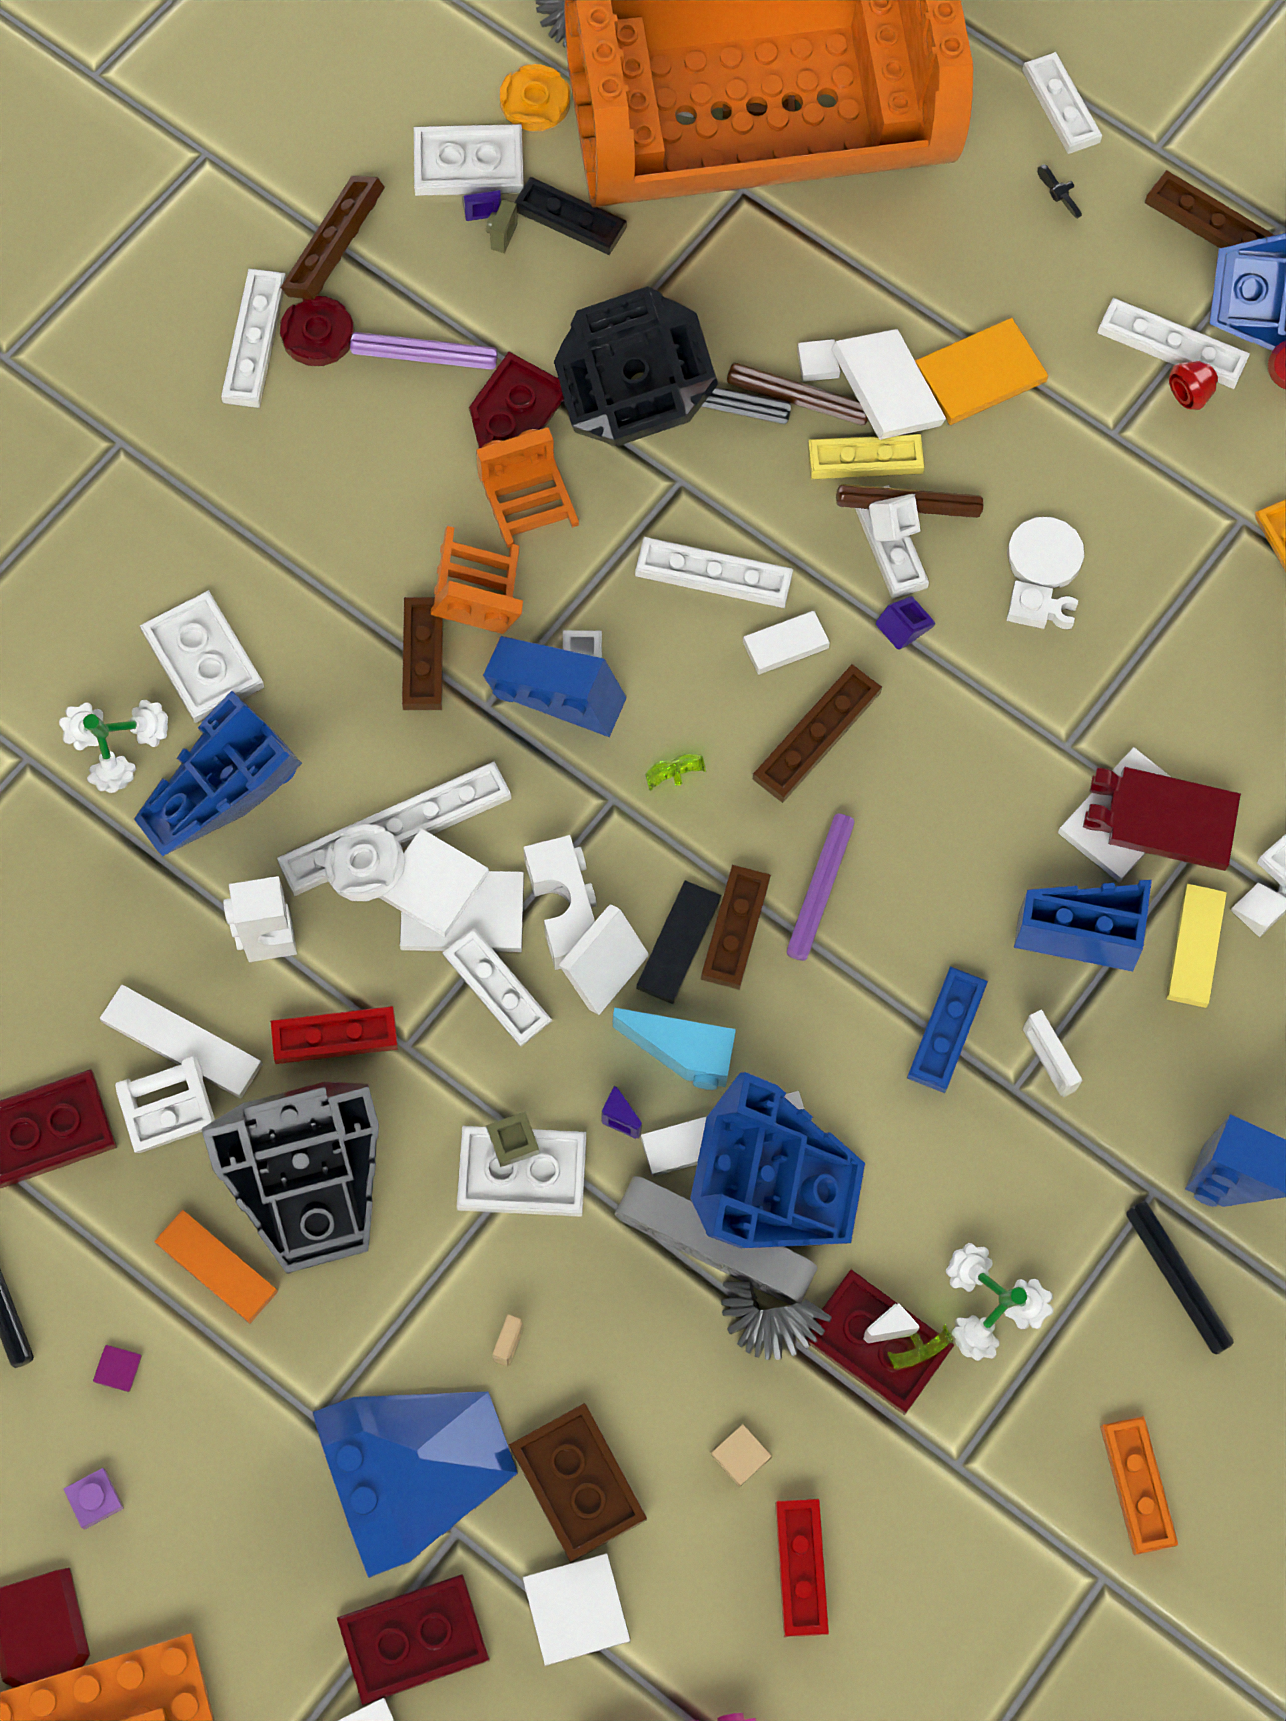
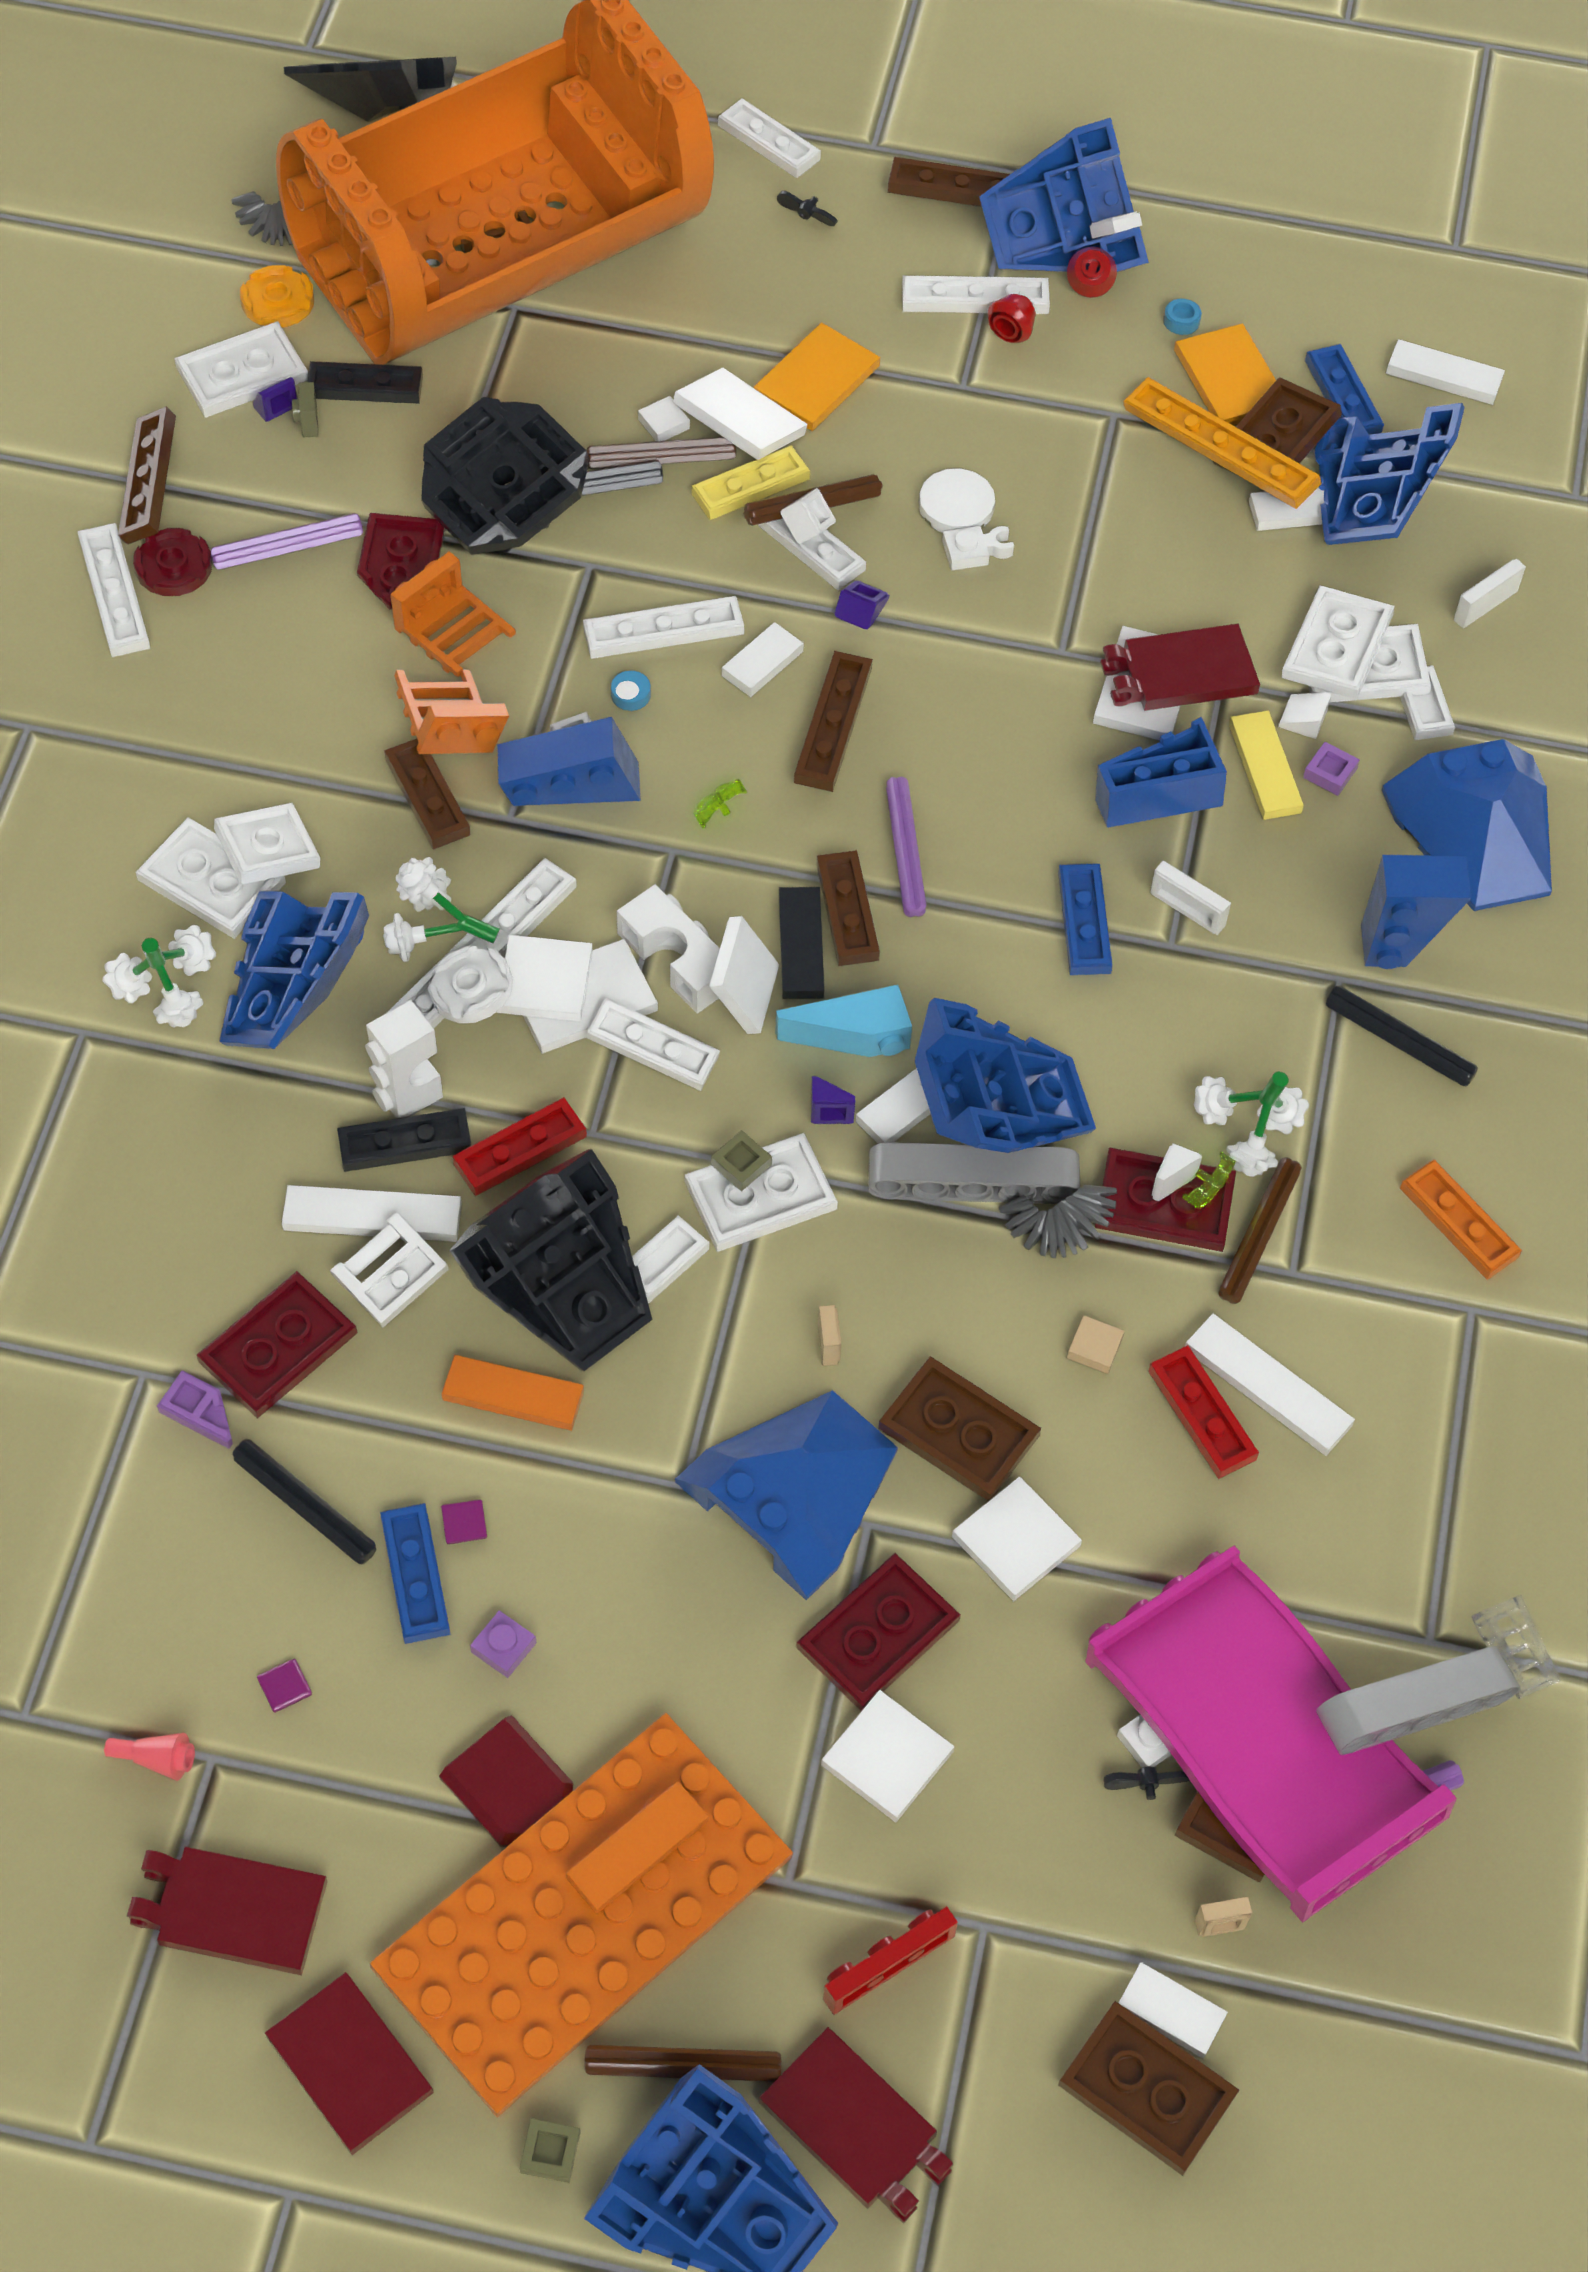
camera: 25 degrees left, 10 degrees down
none -> white tile [214,803,320,885]
none -> black tile [337,1108,472,1172]
none -> blue tile [380,1503,451,1644]
none -> white plant [383,857,500,962]
none -> dark azure tile [611,671,651,711]
none -> white tile [632,1215,709,1304]
none -> white tile [1185,1313,1355,1456]
none -> reddish brown axle [1218,1157,1302,1304]
none -> medium lavender plate [1303,742,1360,796]

